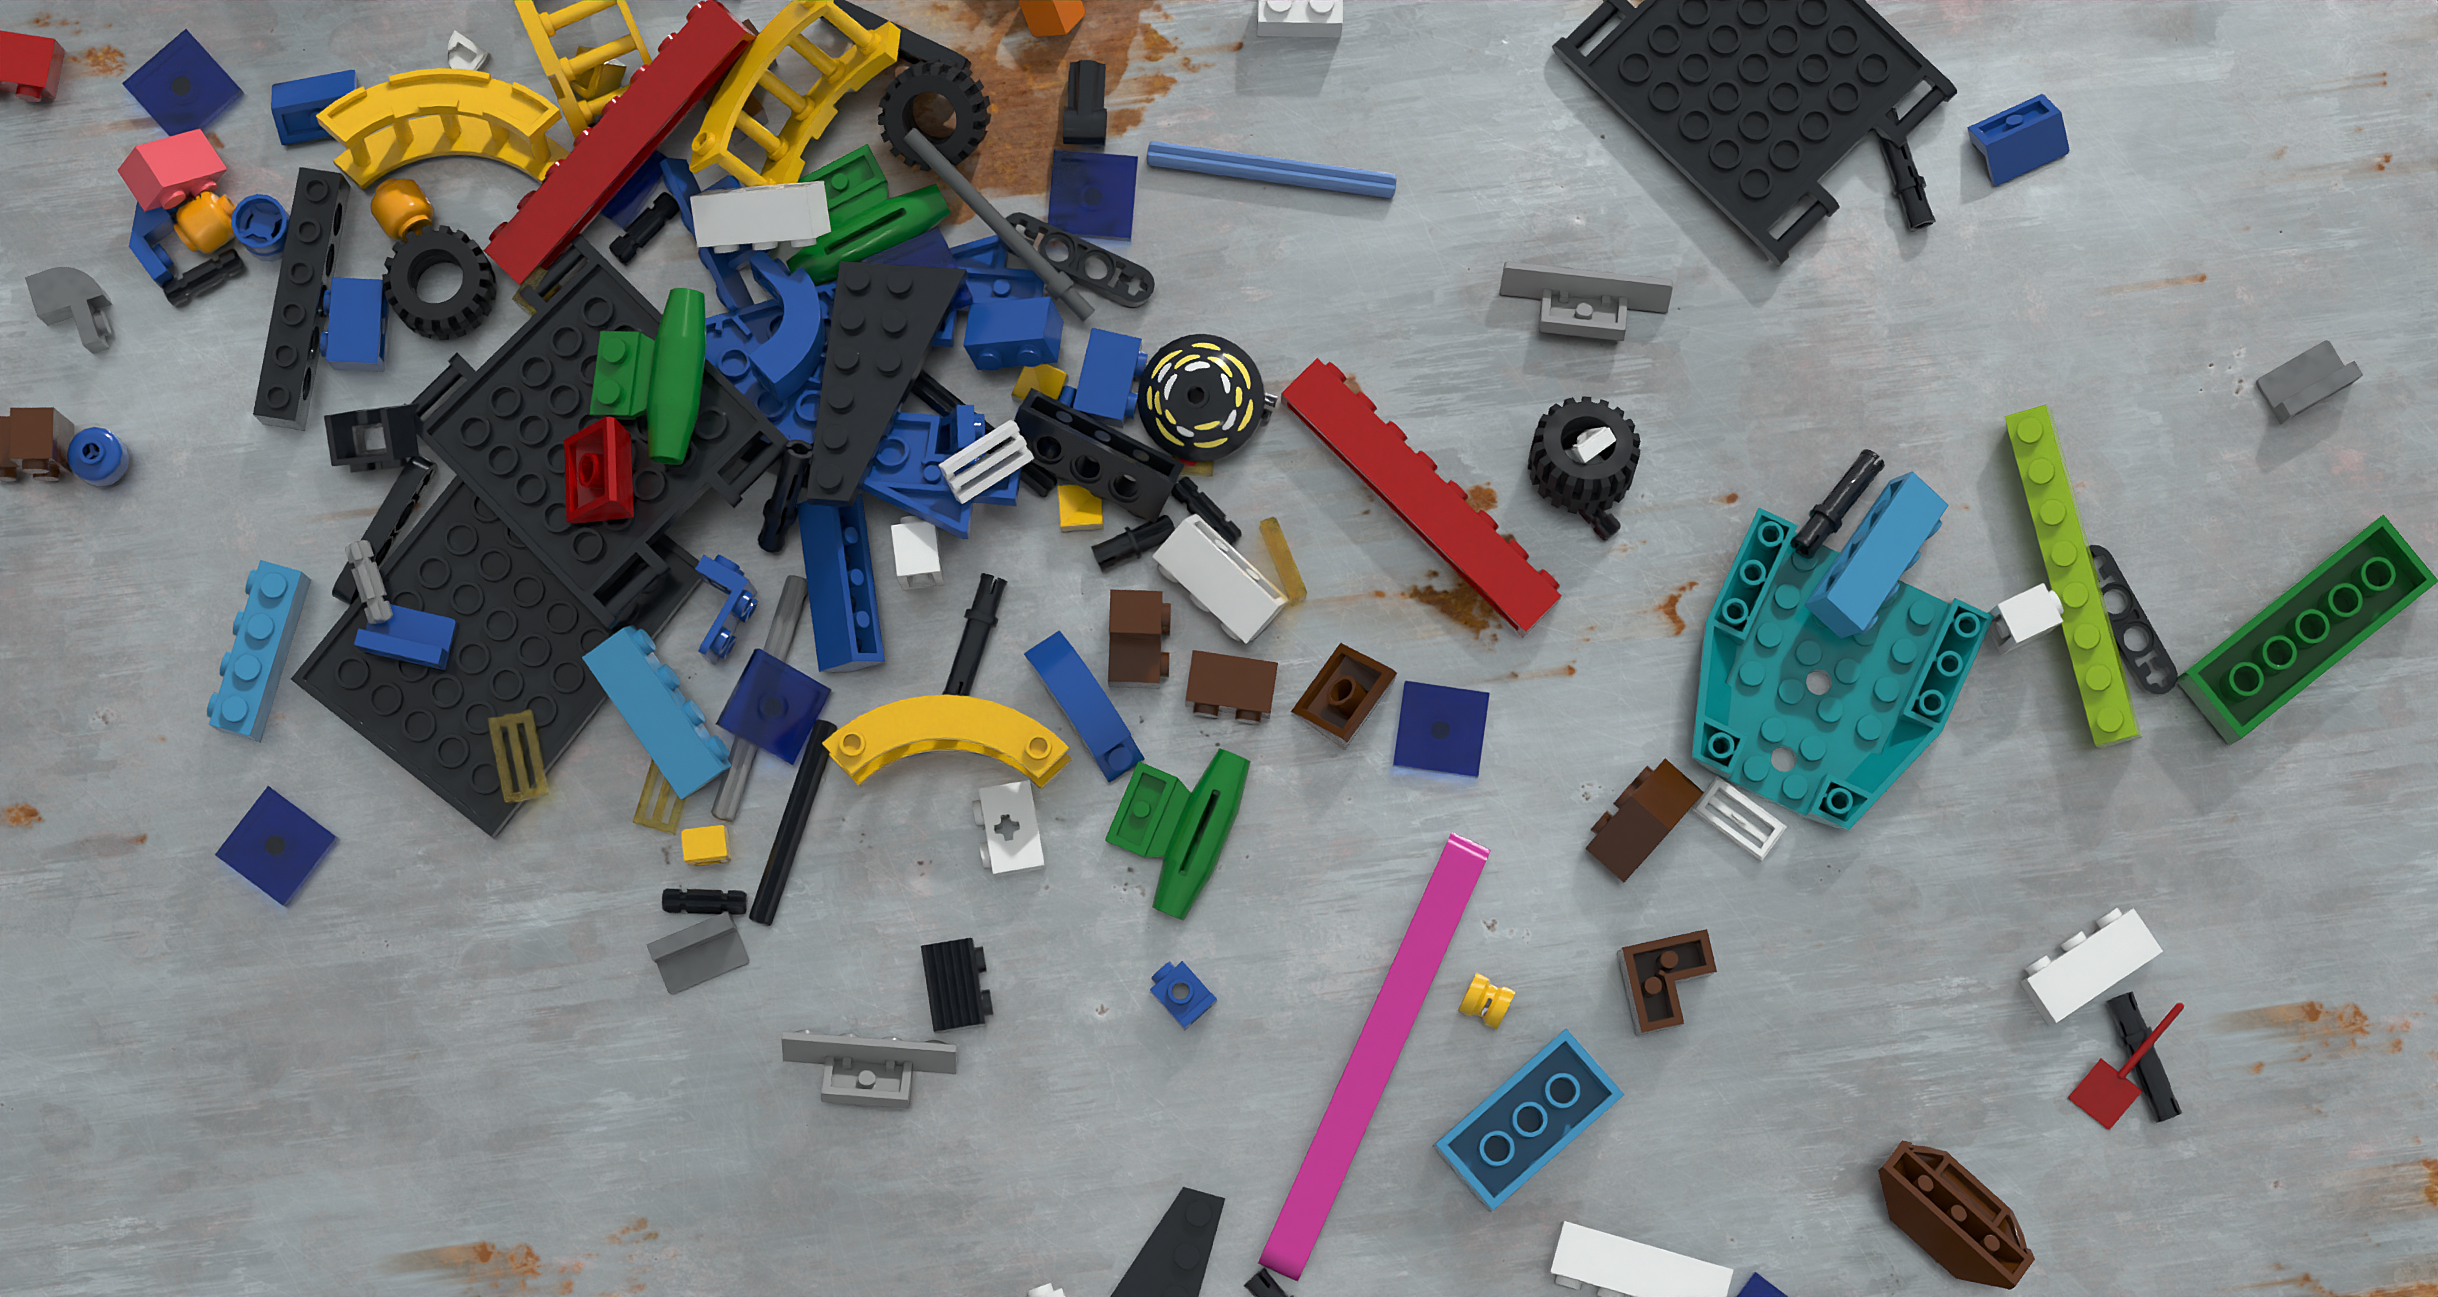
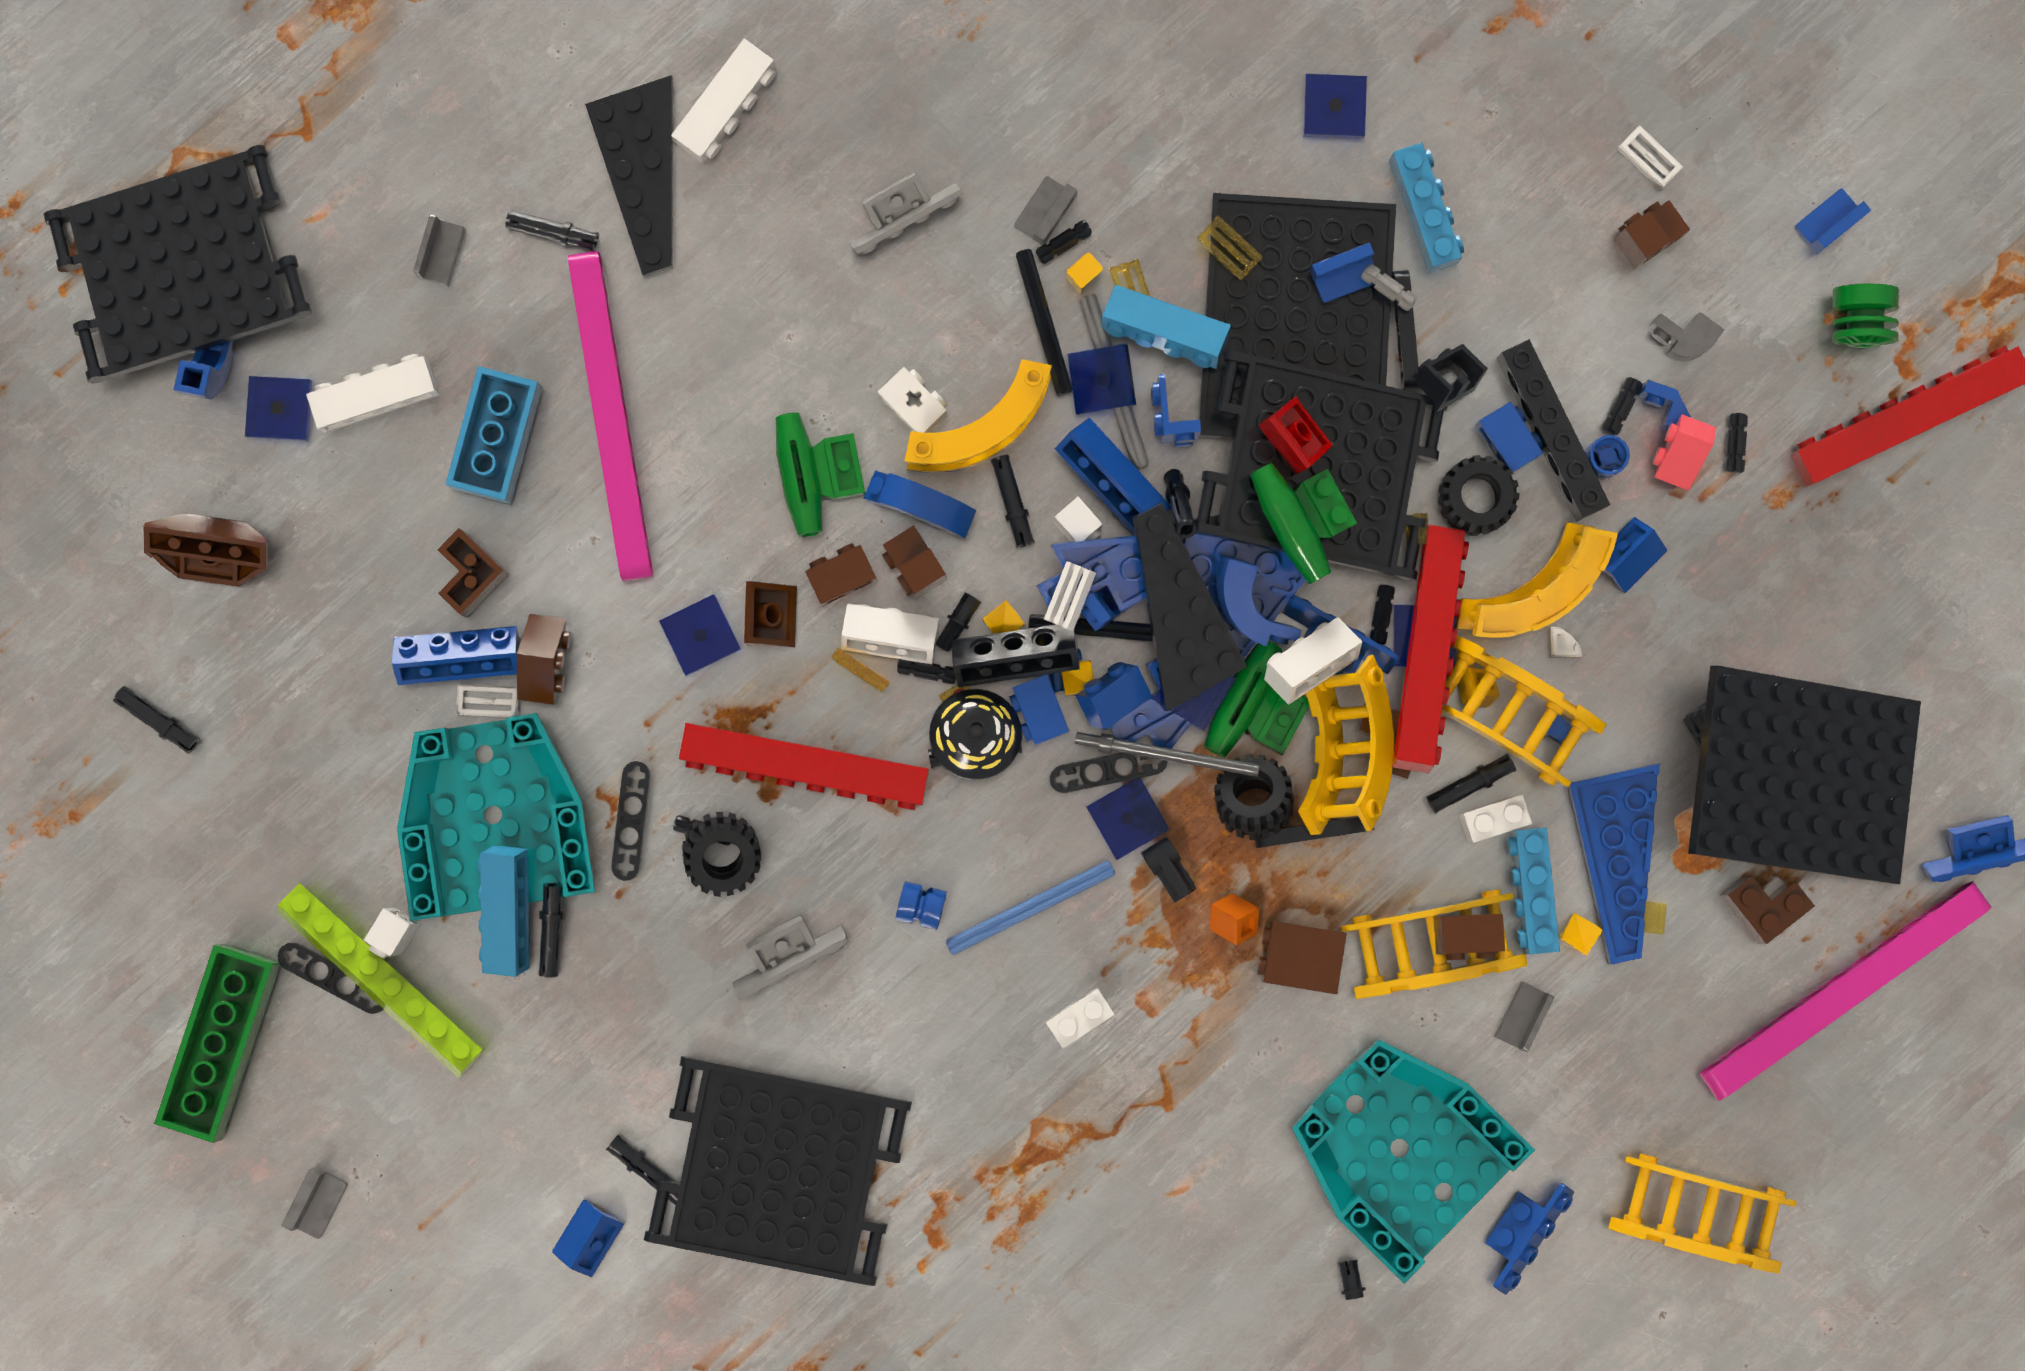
camera: 150 degrees right, 5 degrees up
blue head [67,427,129,487] -> none
clear blue tile [122,29,244,136] -> none
light orange head [174,191,236,254] -> none
light orange head [370,178,434,242] -> none
black brick [921,938,993,1034] -> none
blue brick [1150,961,1217,1031] -> none
yellow wheel [1458,972,1515,1030] -> none
white tile [1572,427,1616,463] -> none
white brick [2019,907,2163,1026] -> none
red piece [2068,1002,2184,1130] -> none
none -> blue brick [392,626,521,685]
none -> black beam [611,761,651,881]
none -> blue wheel [895,881,947,930]
none -> black axle [1726,413,1748,473]

